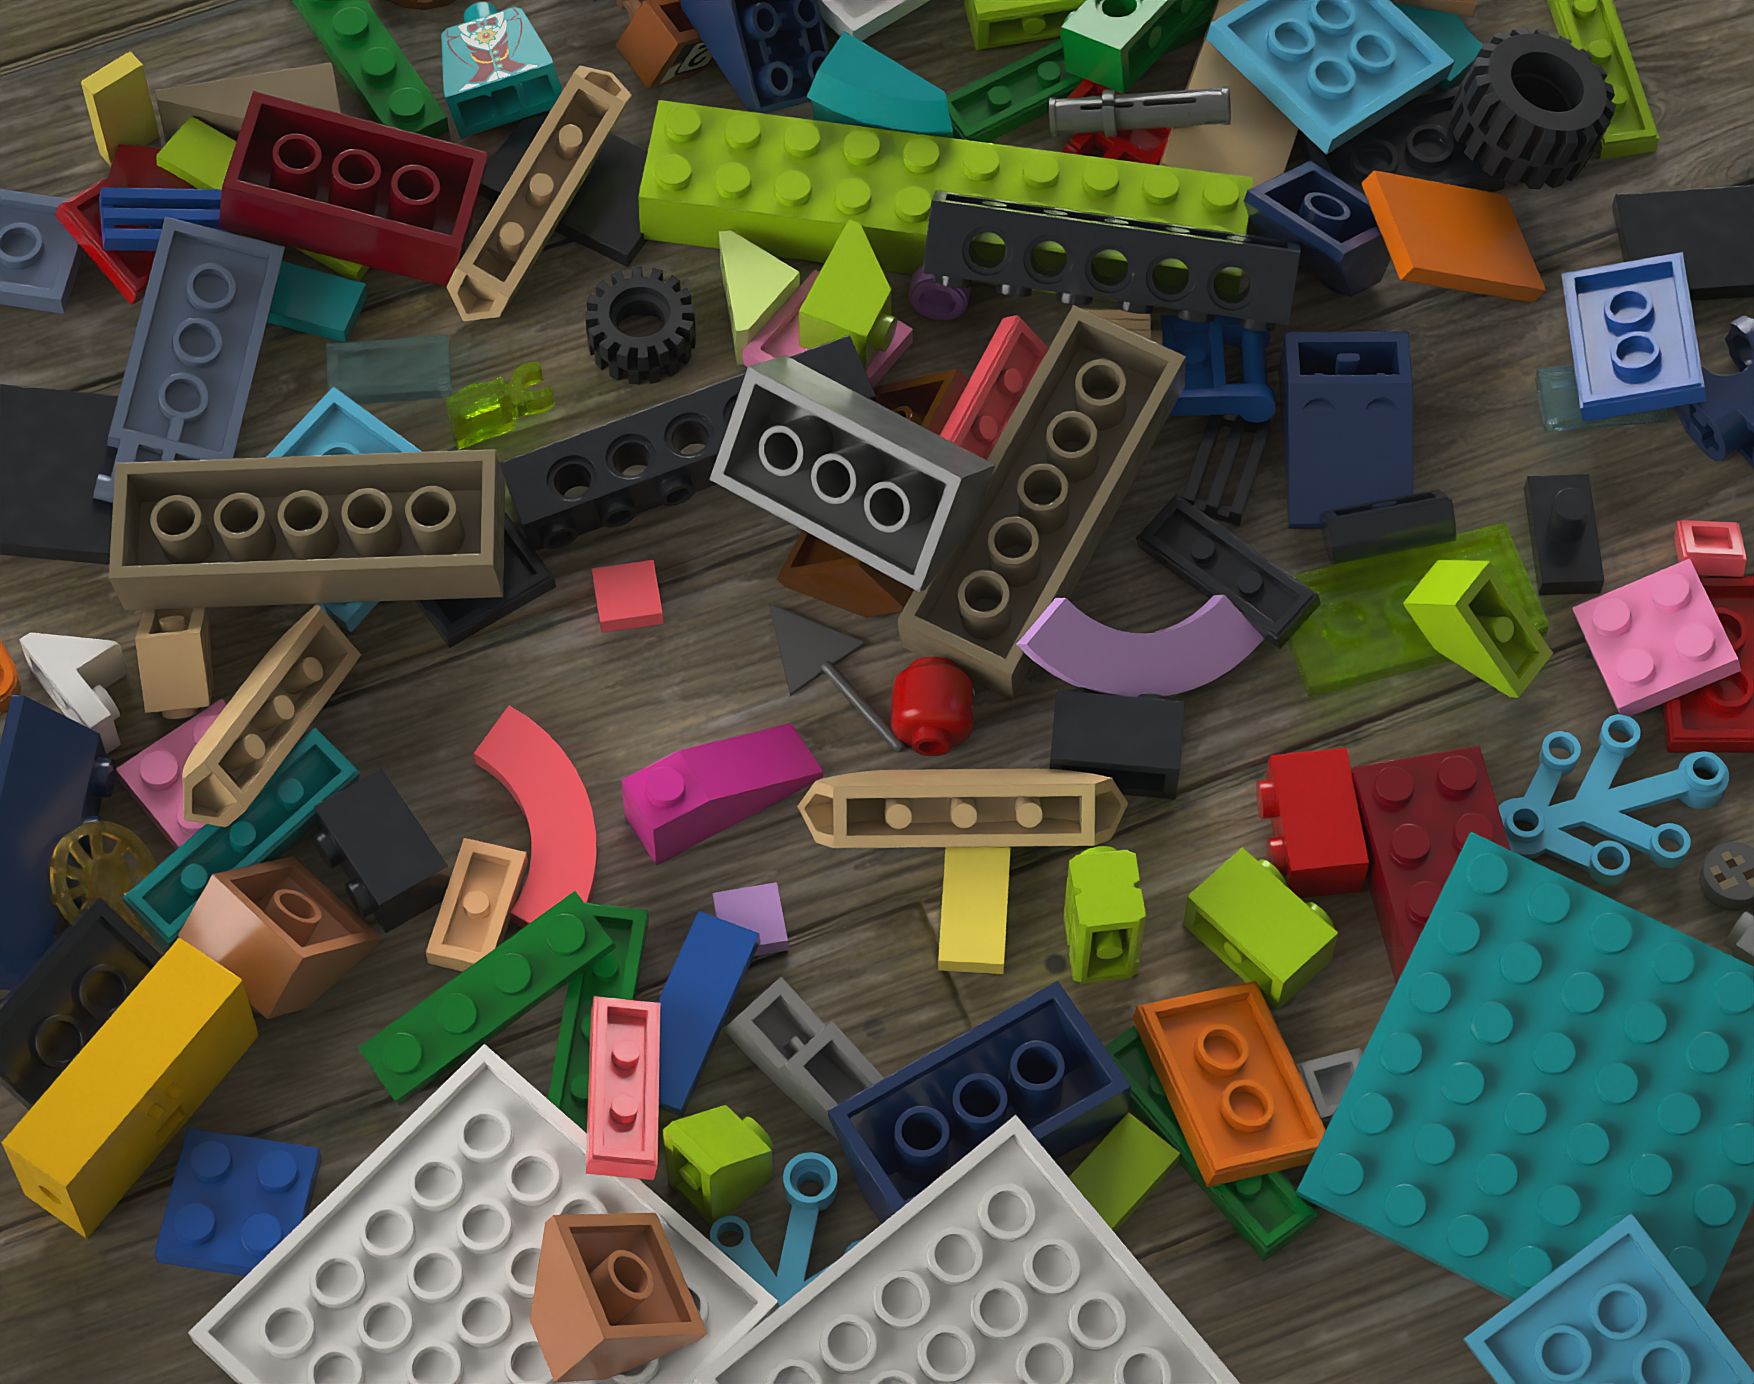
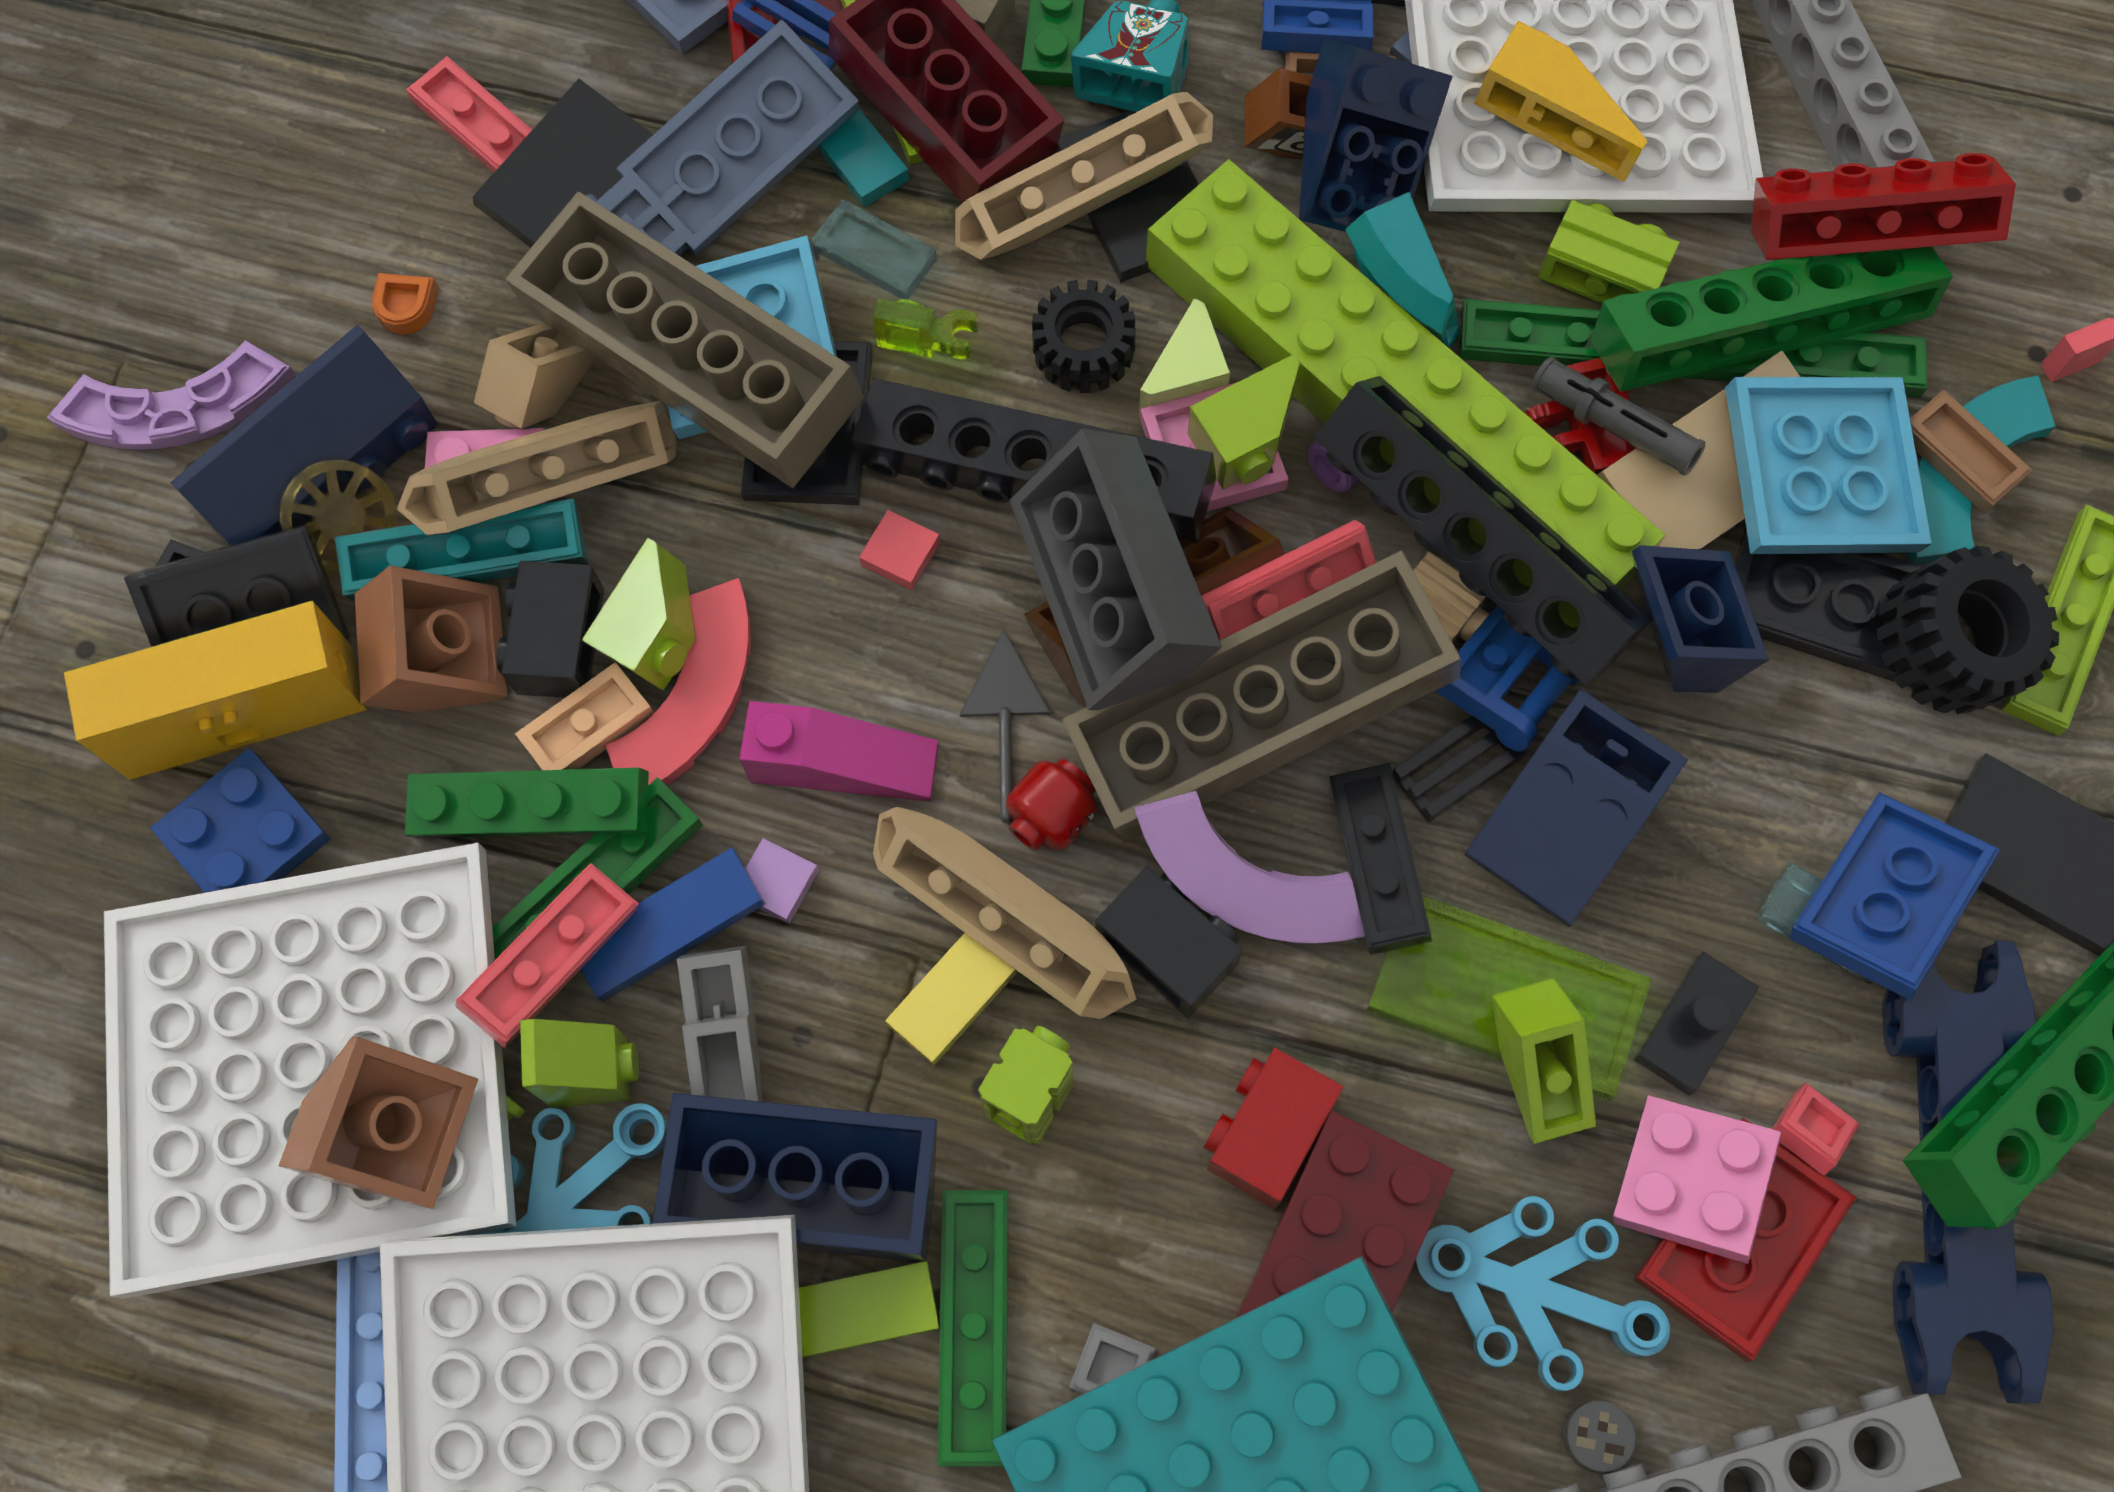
camera: 40 degrees right, 10 degrees up
white slope [19,633,128,754] -> none
orange tile [1132,981,1326,1187] -> none
lime brick [1183,847,1338,1011] -> none
black brick [1319,489,1456,565] -> none
orange tile [1361,170,1546,303] -> none
none -> lime slope [582,538,696,691]

